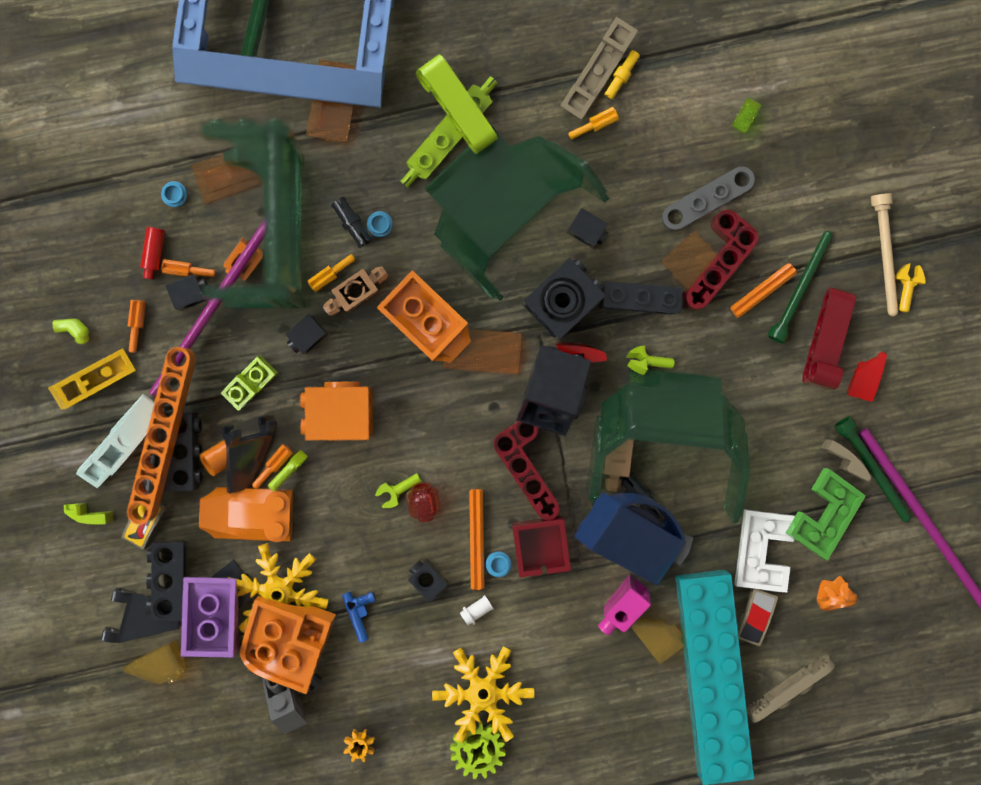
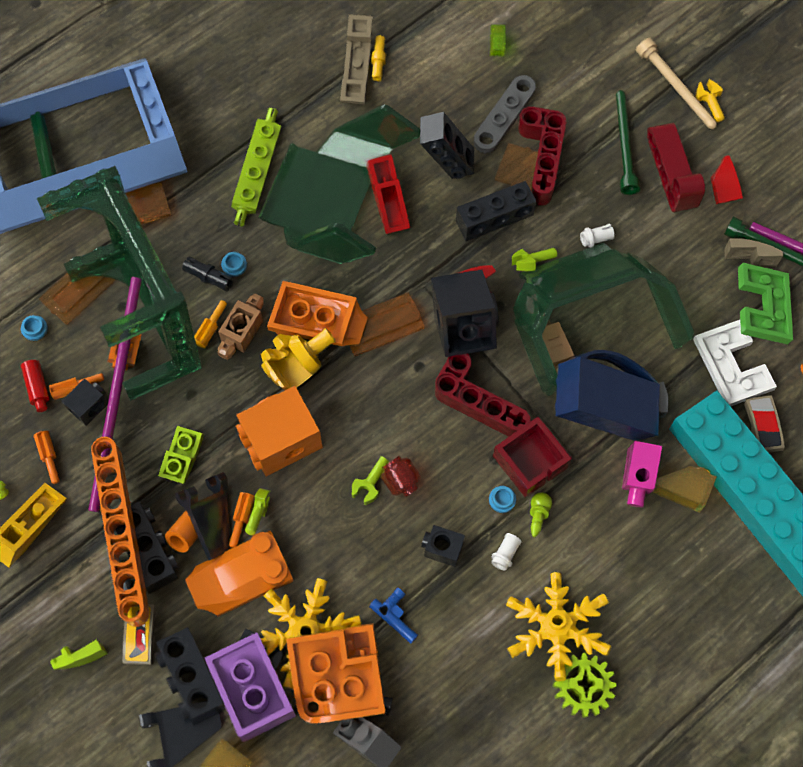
camera: 25 degrees left, 20 degrees down
light aqua slope [76,394,164,489] -> none
black brick [285,314,329,354] -> none
light orange gear [344,729,375,762] -> none
lime beam [416,54,498,154] -> none
orange axle [469,489,484,590] -> none
black brick [522,257,606,341] -> none
black brick [567,208,609,249] -> none
light orange axle [568,107,619,139] -> none
orange axle [730,263,797,318] -> none
none -> yellow piece [261,328,336,390]
none -> red slope [365,154,410,234]
none -> black brick [420,111,474,179]
none -> lime bar [530,492,552,537]
none -> white pin [580,224,614,248]

